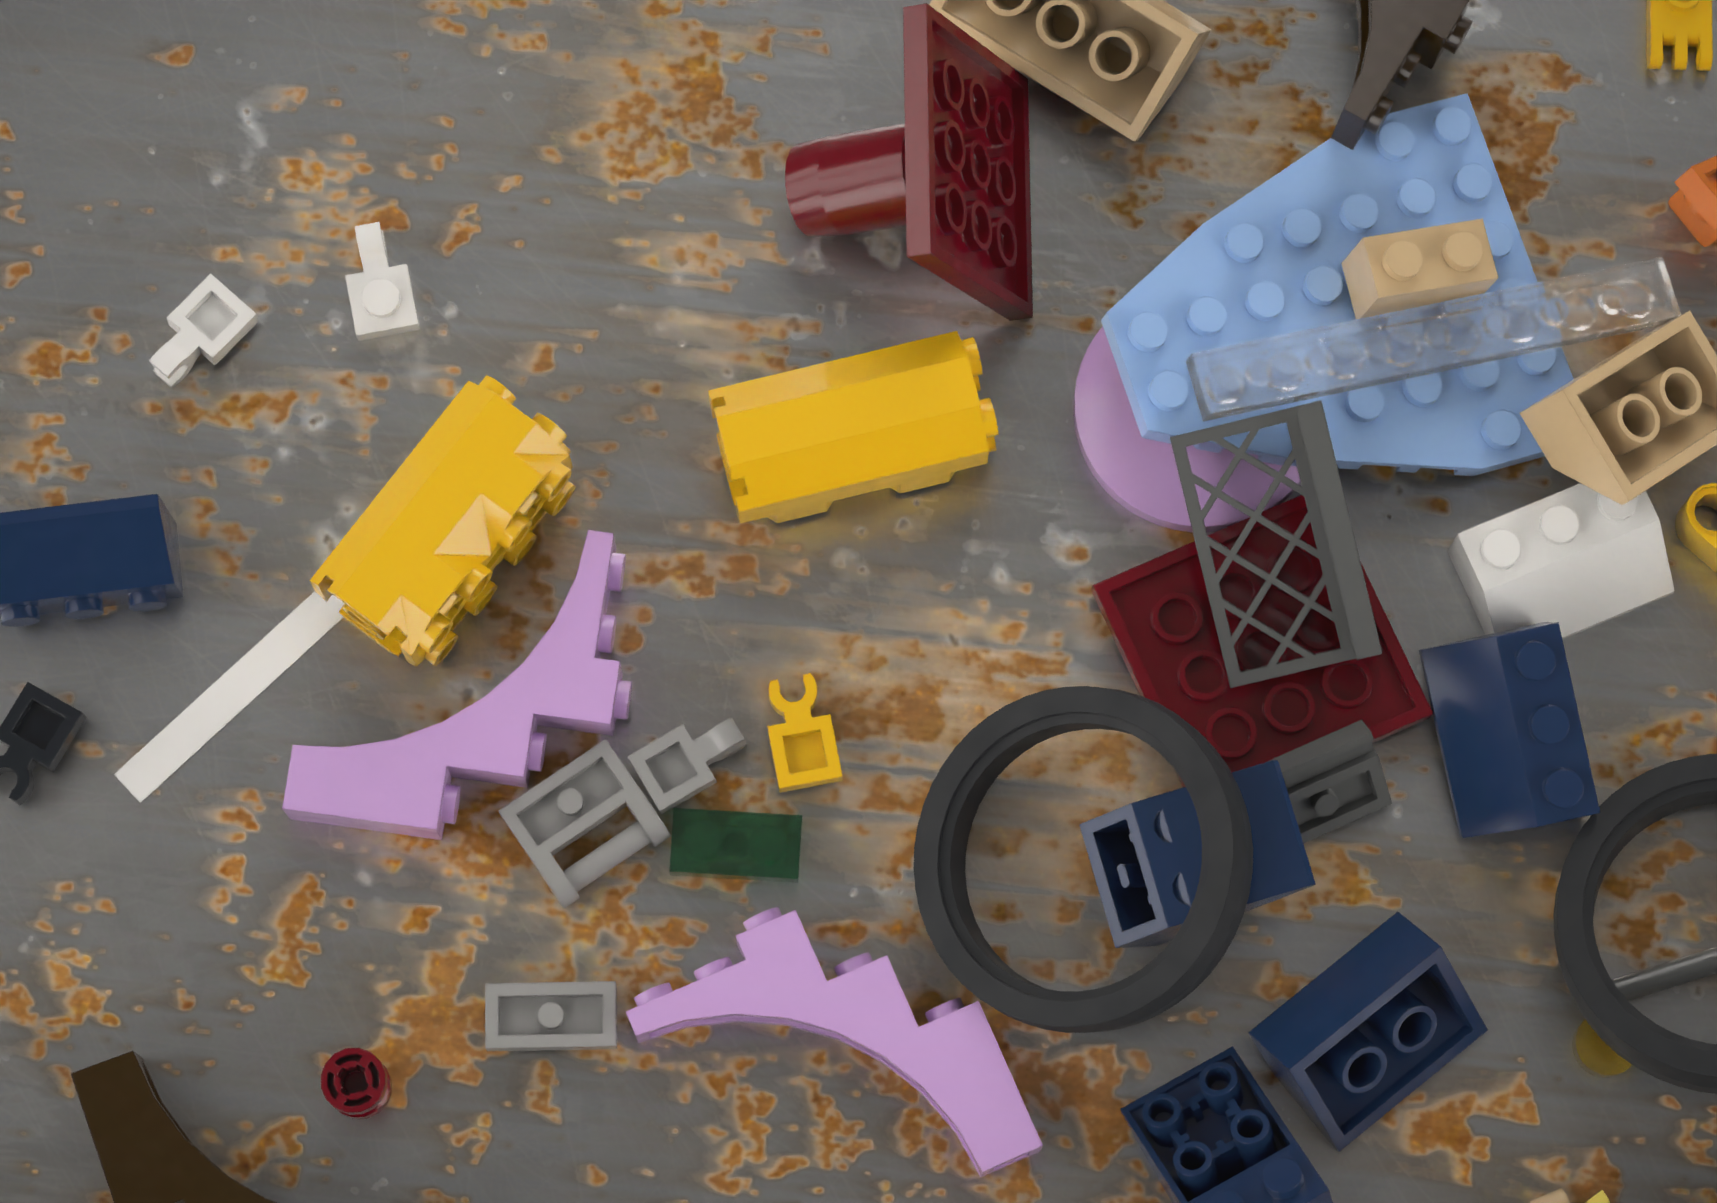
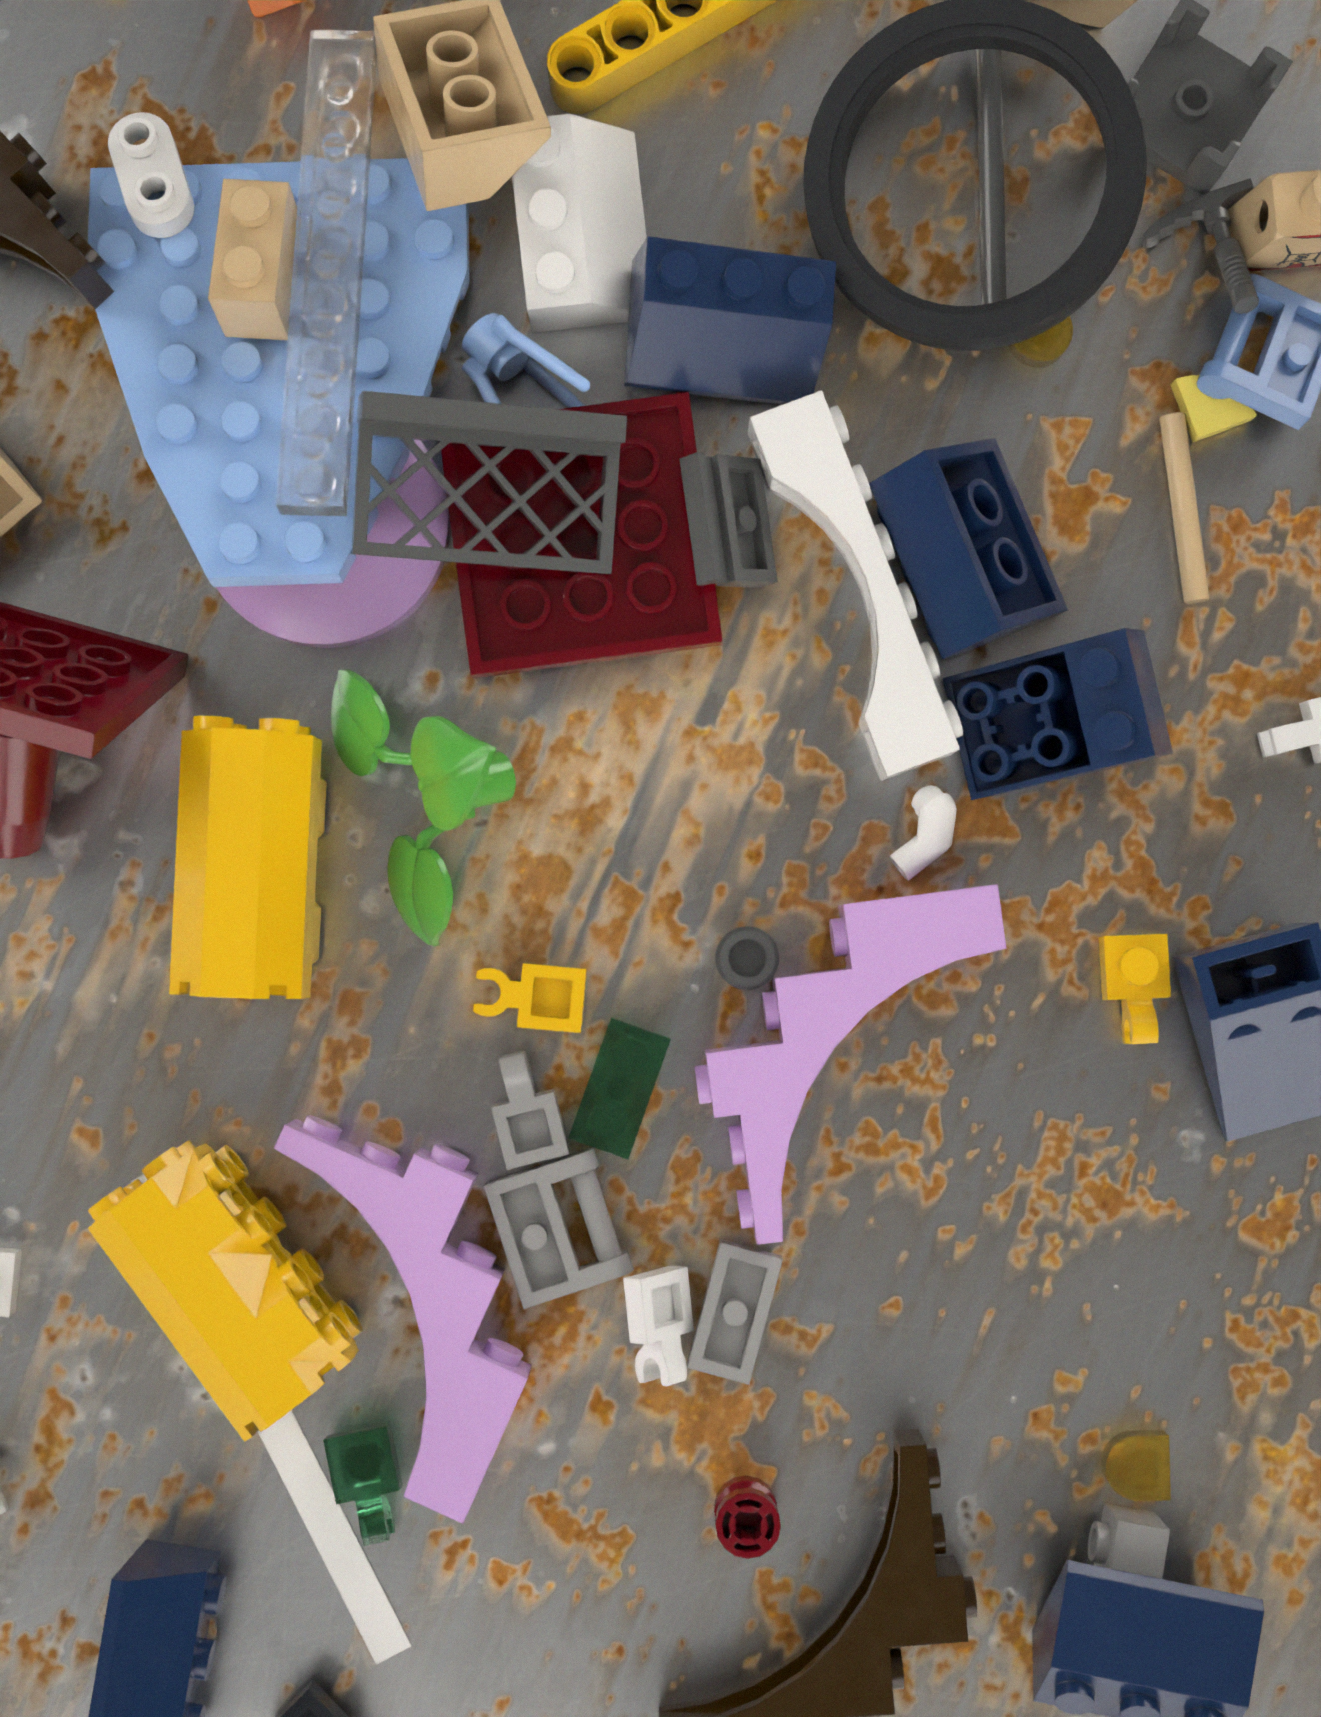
camera: 70 degrees left, 10 degrees up
black tyre [914,686,1253,1033] -> none
dark blue slope [1079,760,1316,948] -> none
none -> white plate [108,112,194,238]
none -> clear green plate [323,1421,403,1546]
none -> bright green plant [331,669,516,947]
none -> light blue plant [462,313,590,408]
none -> white plate [623,1266,694,1386]
none -> dark grey tile [715,926,779,990]
none -> white arch [747,390,963,781]
none -> white arm [889,785,957,881]

